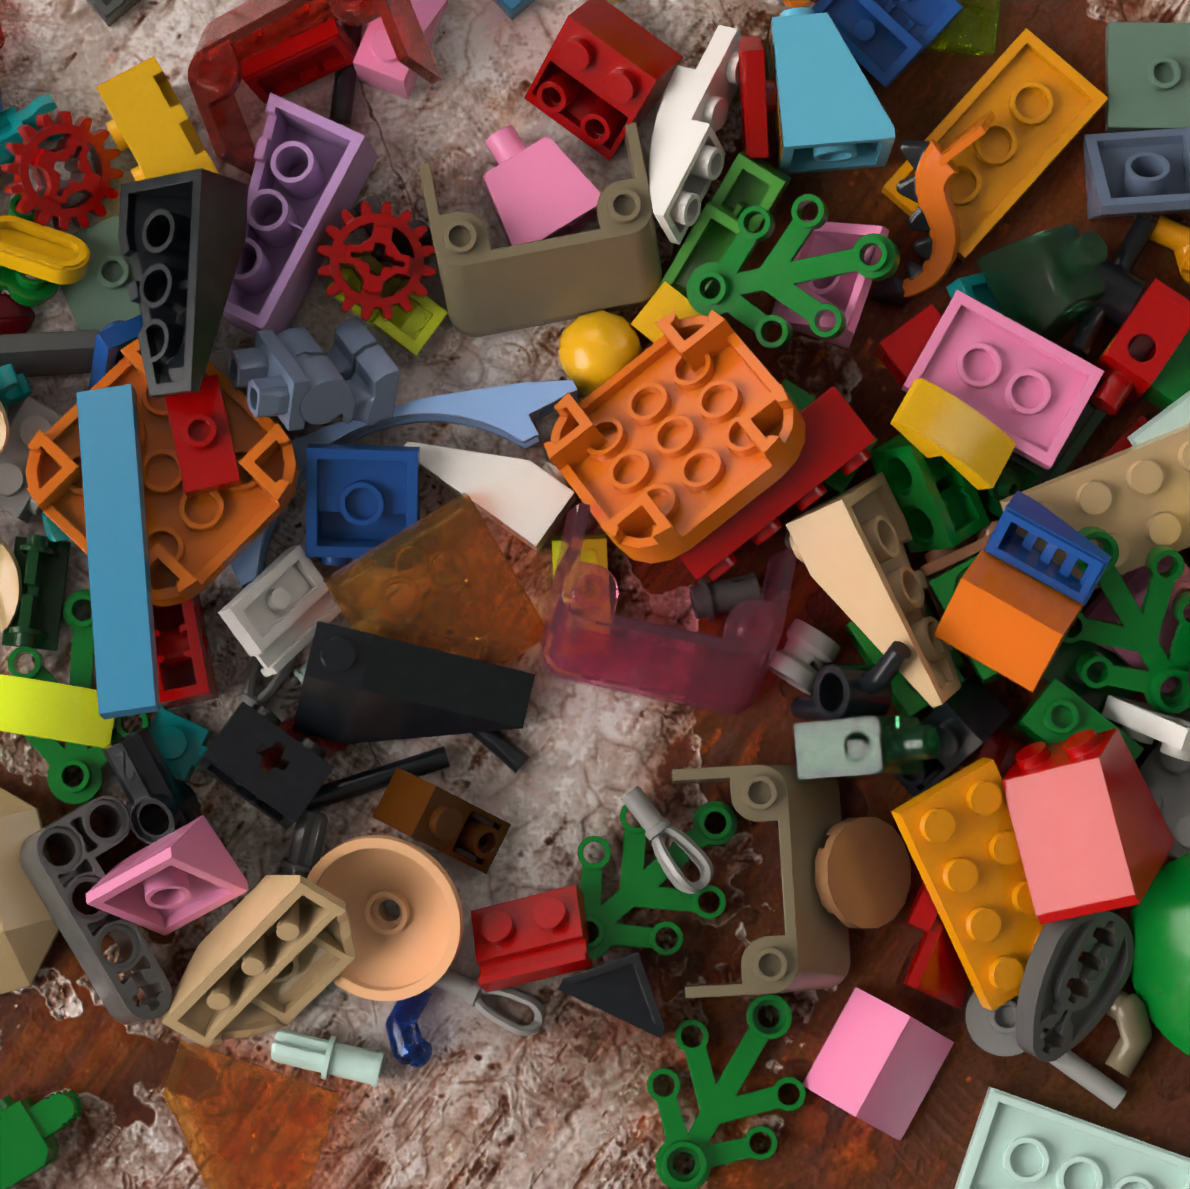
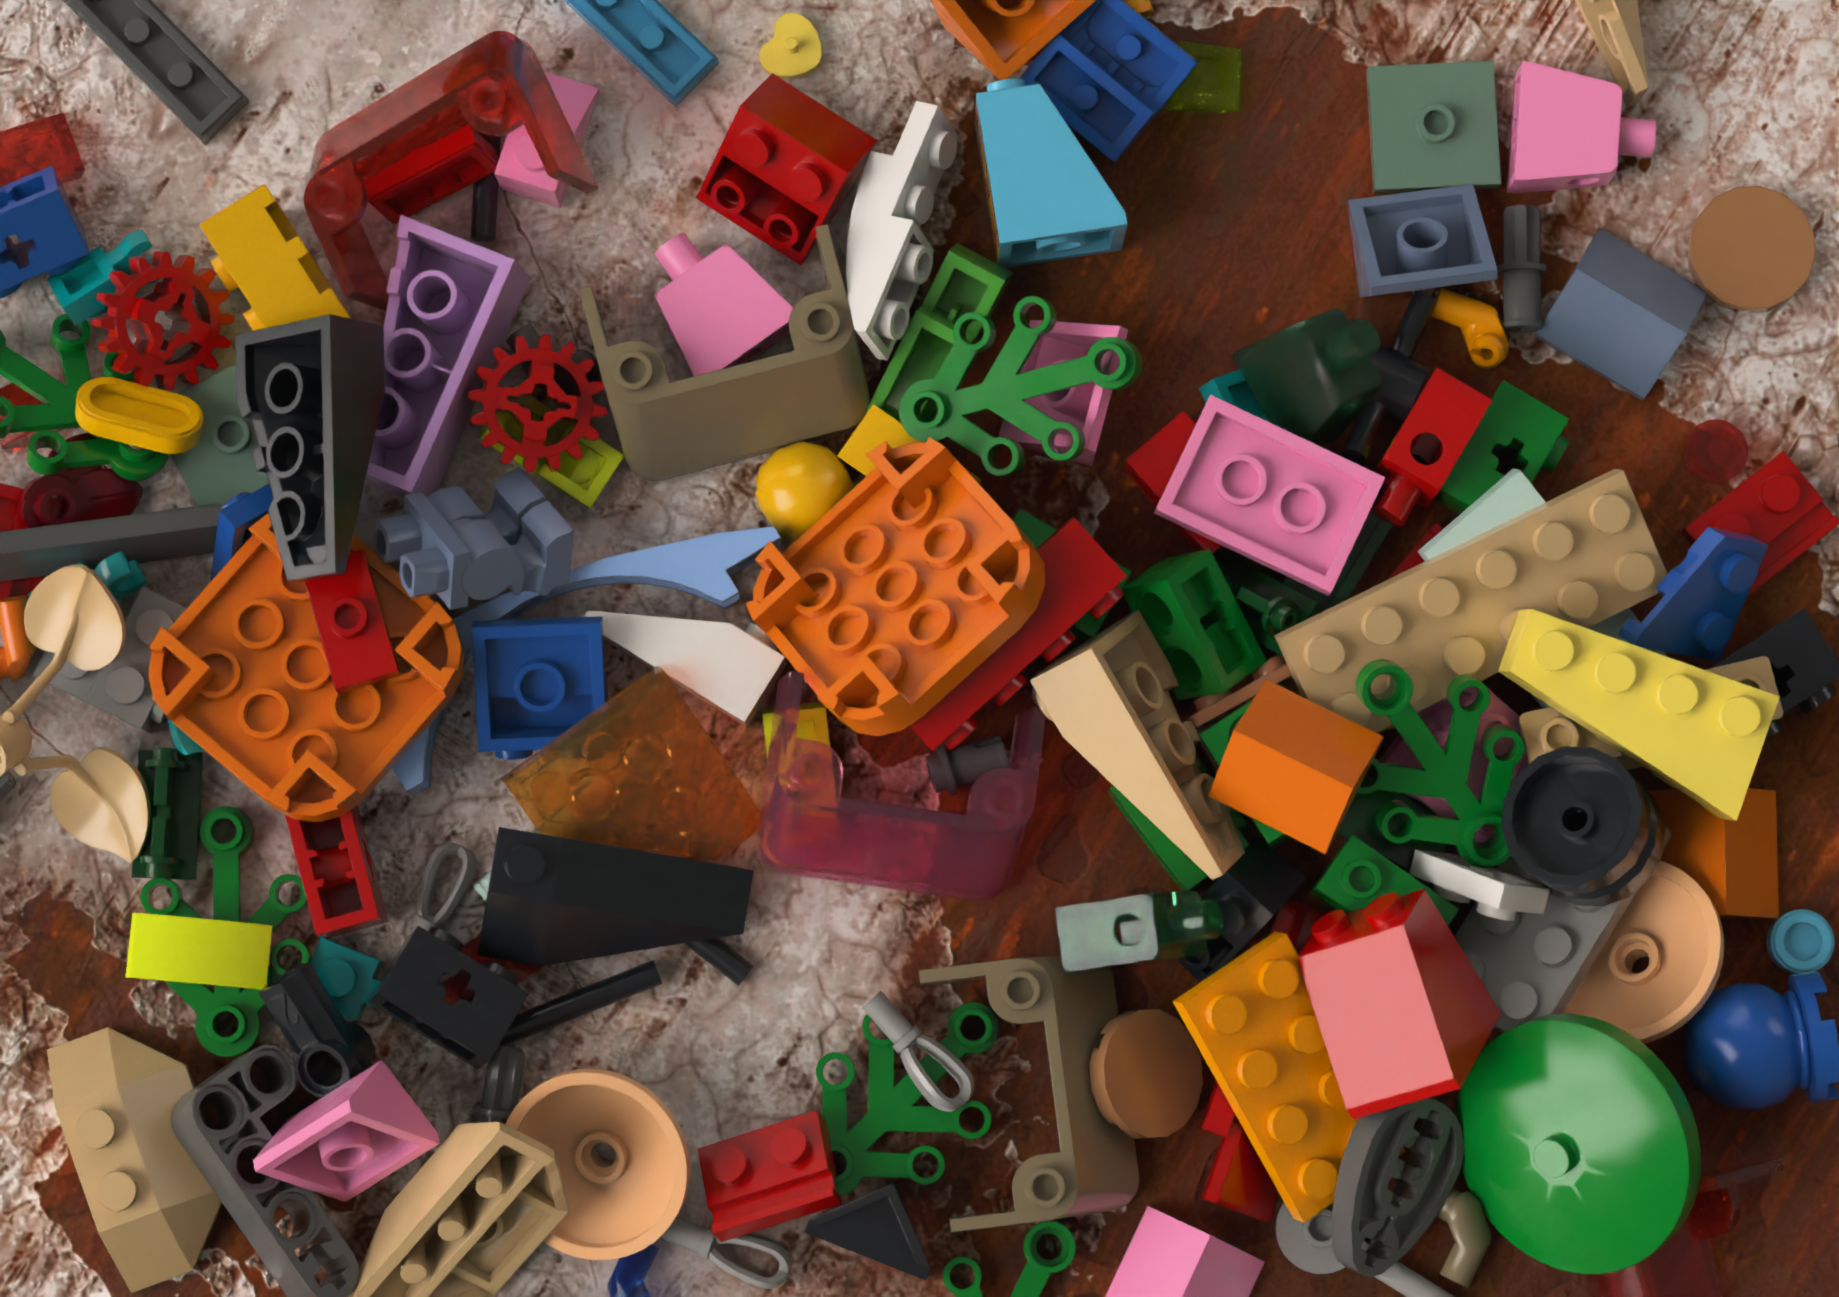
camera: 10 degrees left, 0 degrees up
dark azure tile [76,384,161,719] -> none
white plate [218,545,345,677] -> none
reddish brown slope [372,767,511,874] -> none
red plate [738,36,777,159] -> none
light grey wheel [765,619,841,695] -> none
black piece [791,641,912,721] -> none
orange piece [871,110,996,308] -> none
light orange plate [881,28,1108,262] -> none
yellow slope [890,378,1016,490] -> none
blue slope [984,491,1112,605] -> none

